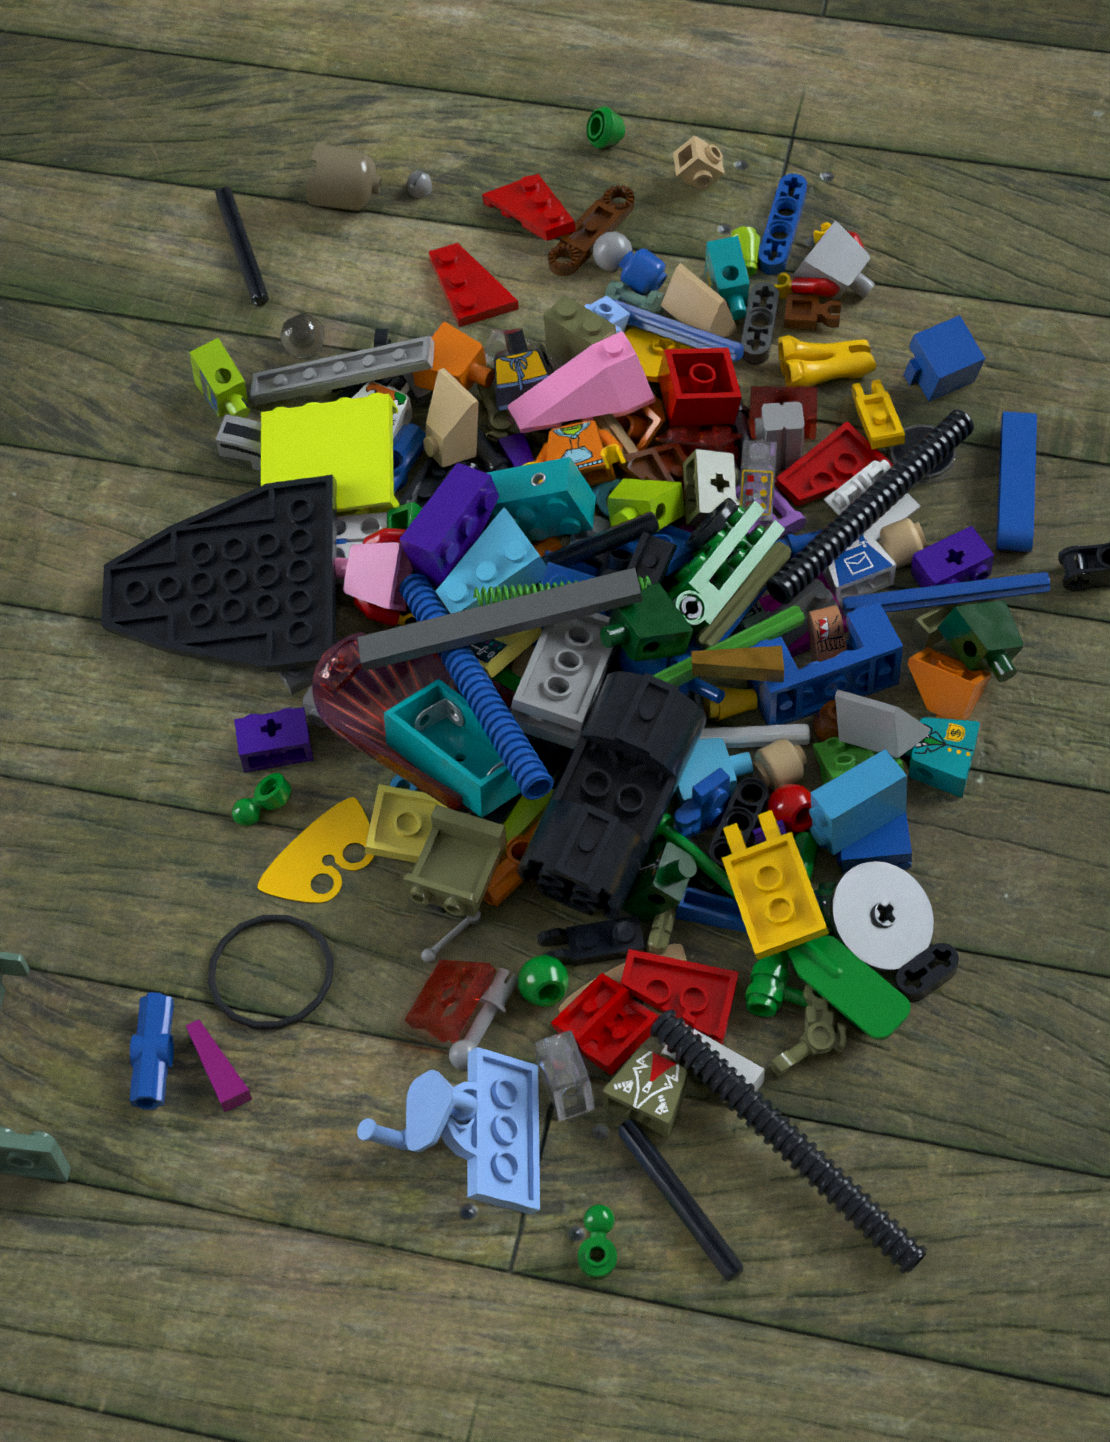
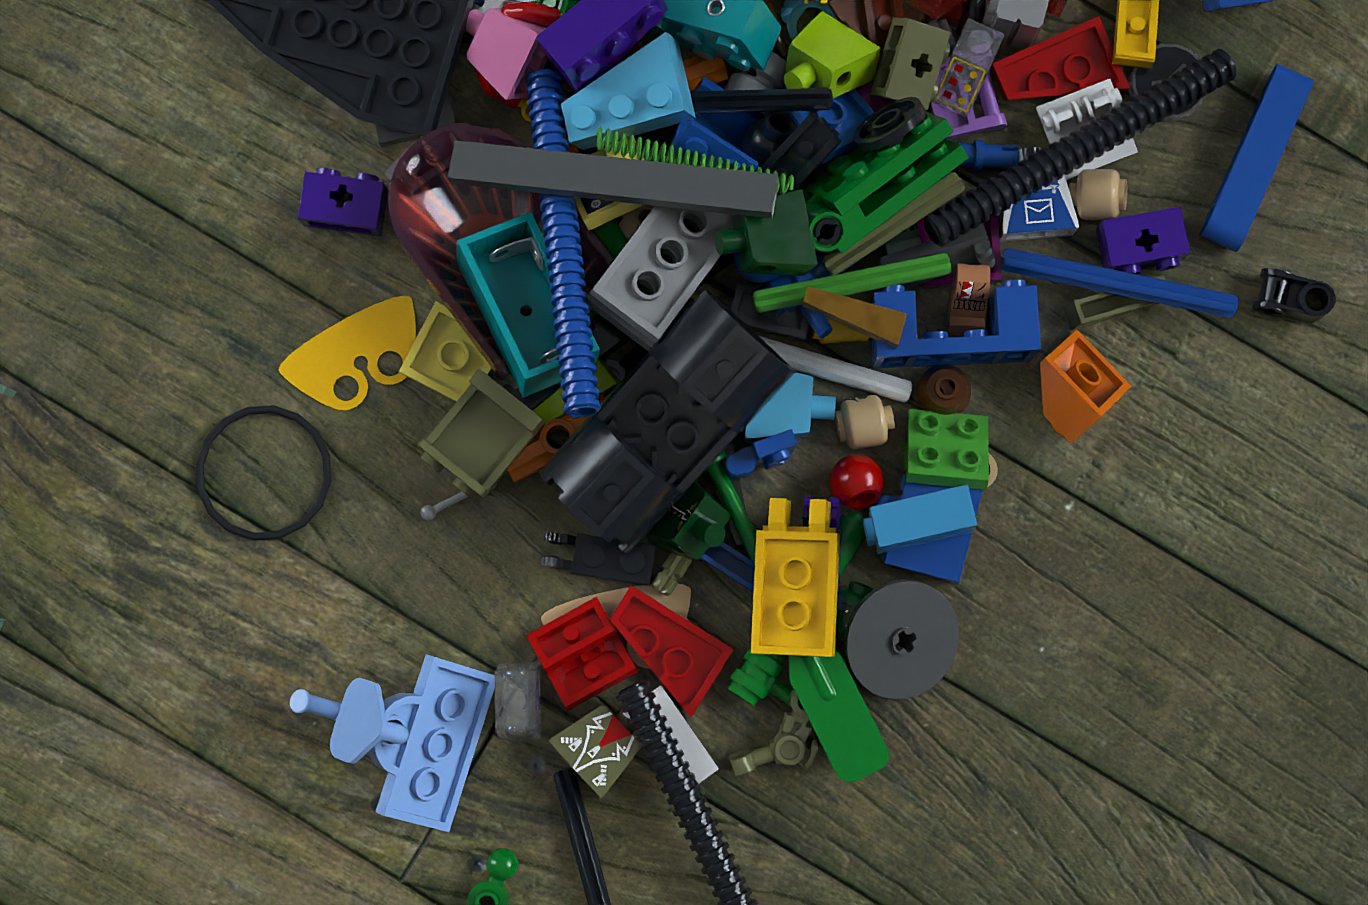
camera: 15 degrees right, 25 degrees up
blue piece [130,993,174,1110] -> none
magenta piece [185,1019,253,1113] -> none
green plate [232,773,292,826] -> none
clear red piece [404,960,497,1043] -> none
light grey pin [449,968,518,1070] -> none
green piece [518,955,569,1007] -> none
black beam [708,777,768,871] -> none
light grey slope [835,690,930,758] -> none
black beam [895,943,959,1002] -> none
teal torso [903,717,980,797] -> none
dark green torso [937,600,1023,682] -> none

